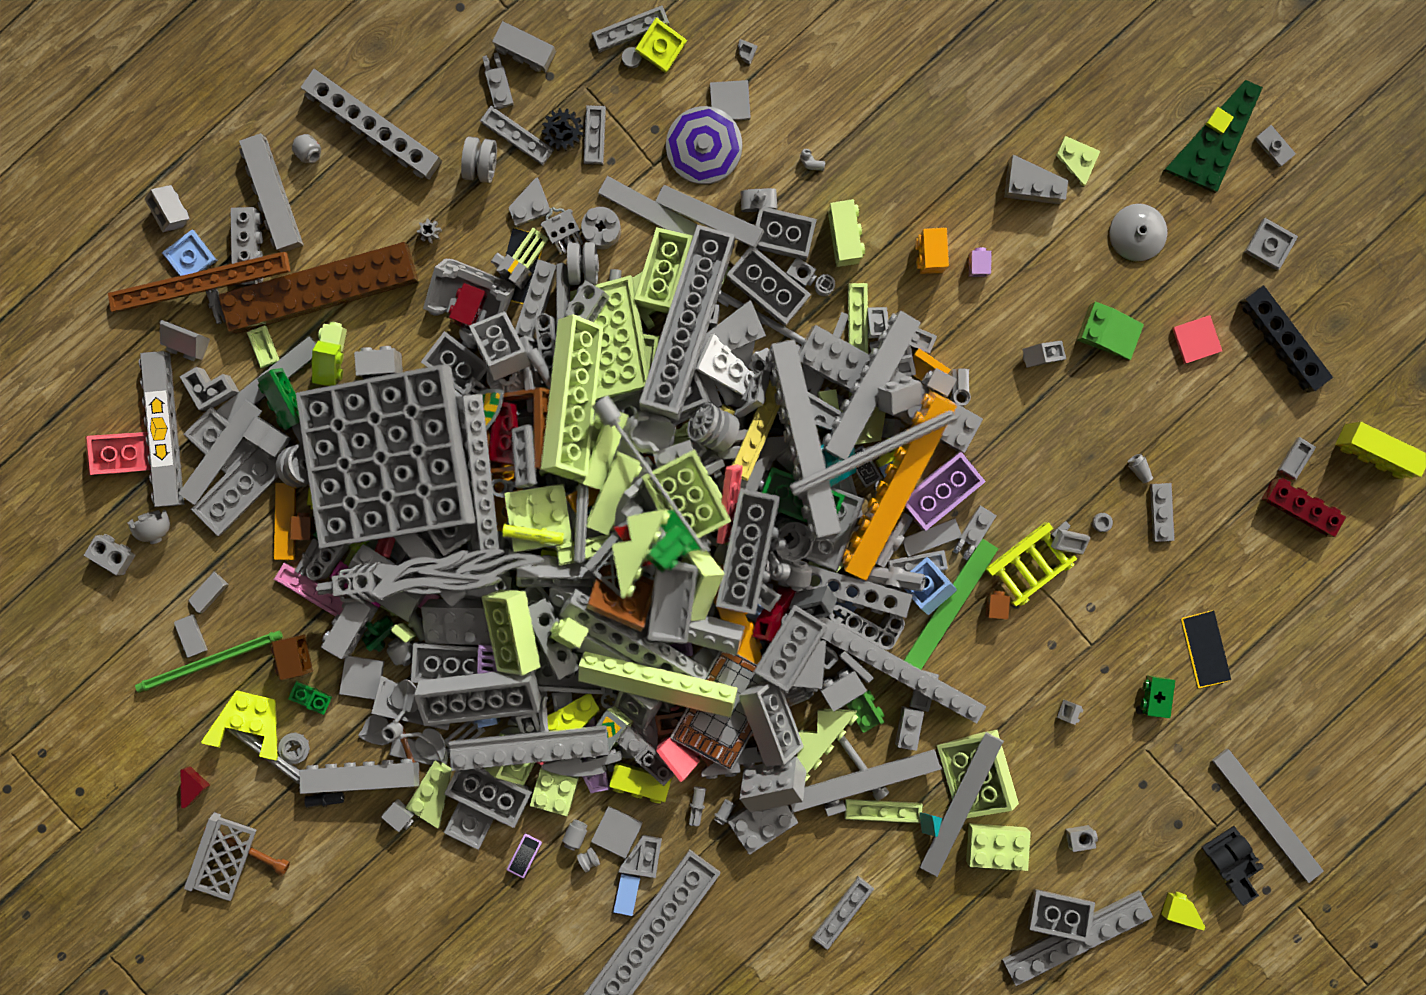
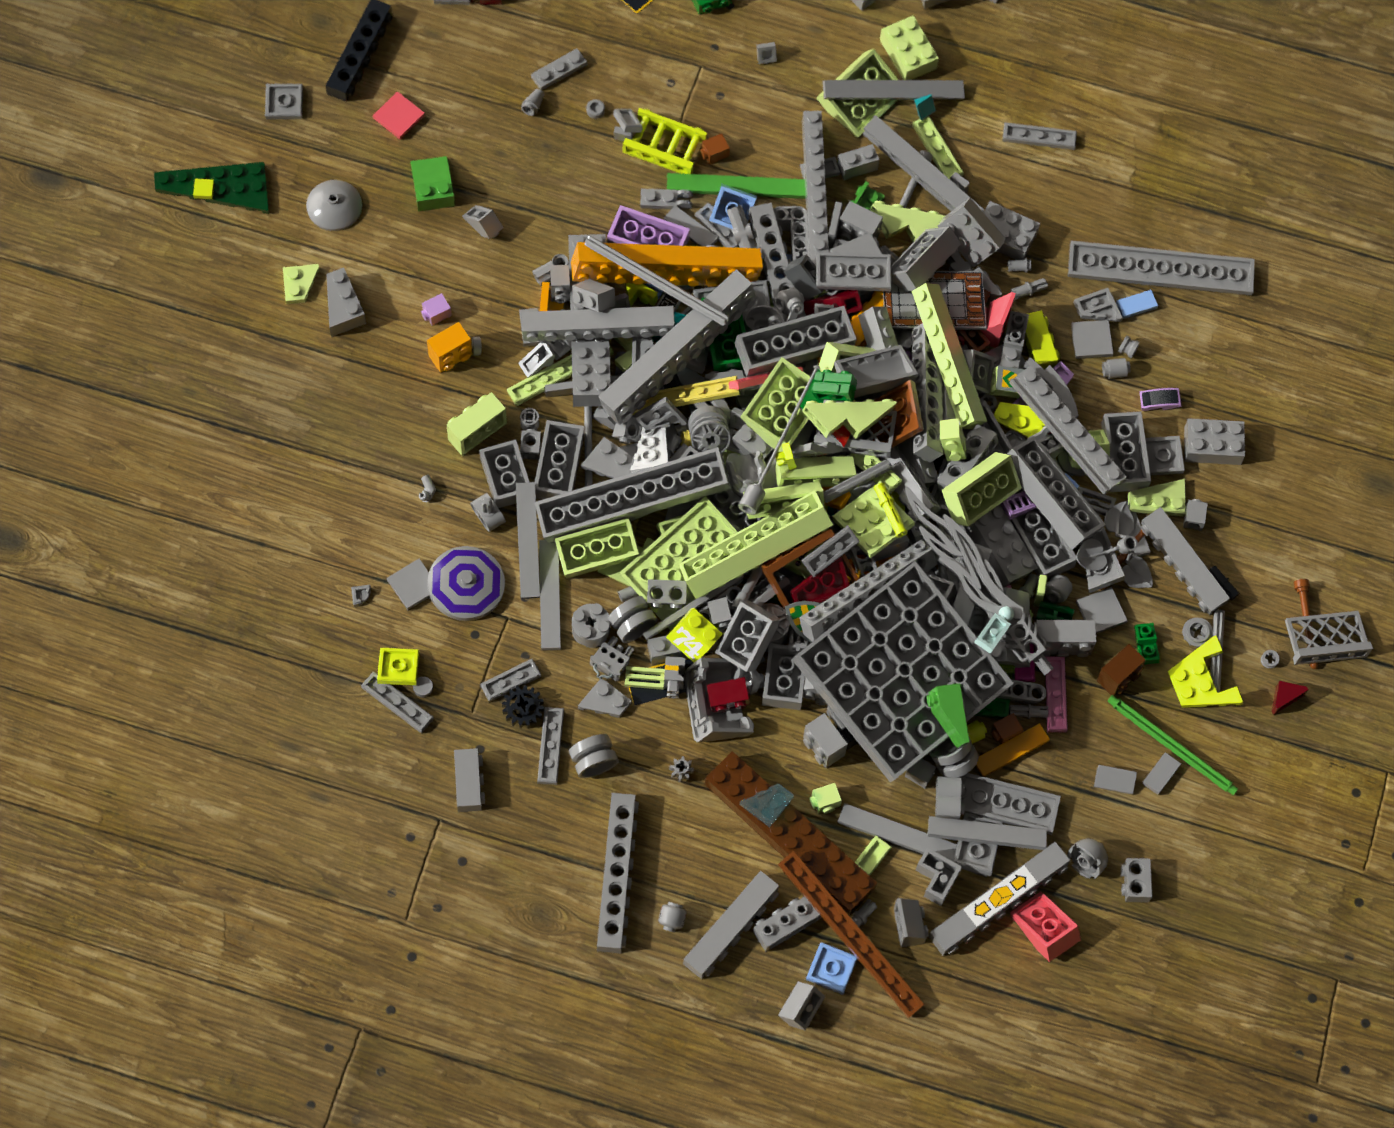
camera: 125 degrees left, 20 degrees down
green slope [257,368,300,431] -> none
lime brick [312,341,344,386] -> none
light grey hinge [482,52,514,109] -> none
yellowish green brick [530,767,580,816] -> none
light grey plate [1255,125,1296,167] -> none
none -> light grey tile [472,337,481,356]
none -> neon yellow slope [665,608,723,663]
none -> light grey brick [707,597,732,630]
none -> clear light blue wing [739,783,794,827]
none -> neon yellow tile [775,442,797,470]
none -> bright green slope [927,683,969,748]
none -> light aqua plate [974,606,1014,654]
none -> light grey brick [1184,418,1245,465]
none -> light grey bush [1261,650,1279,669]

